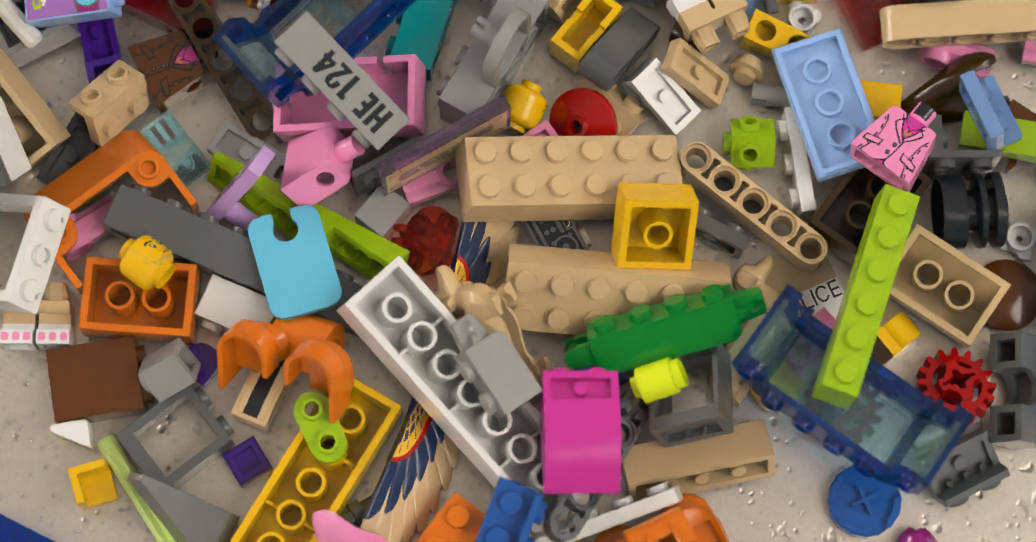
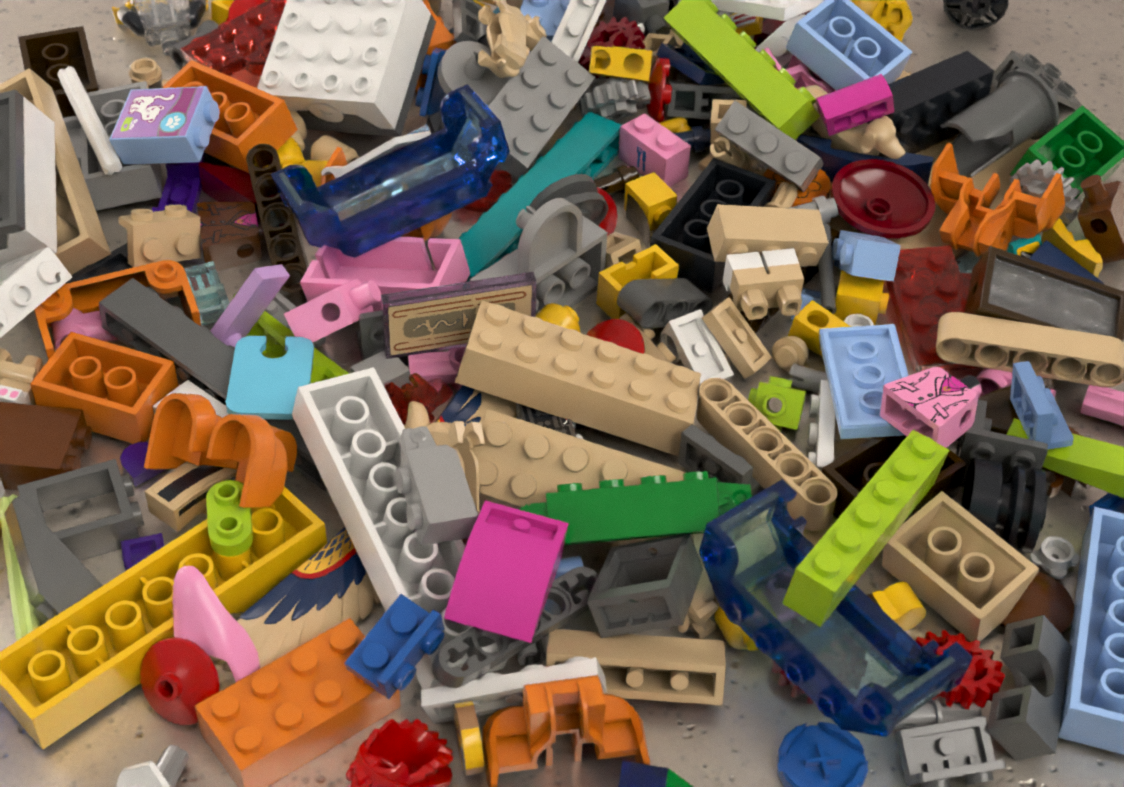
camera: 15 degrees right, 30 degrees down
yellow head [118,235,176,290] -> none
light grey brick [138,337,201,402] -> none
light grey brick [274,10,410,150] -> none
yellow brick [611,182,699,270] -> none
neon yellow brick [630,357,688,404] -> none

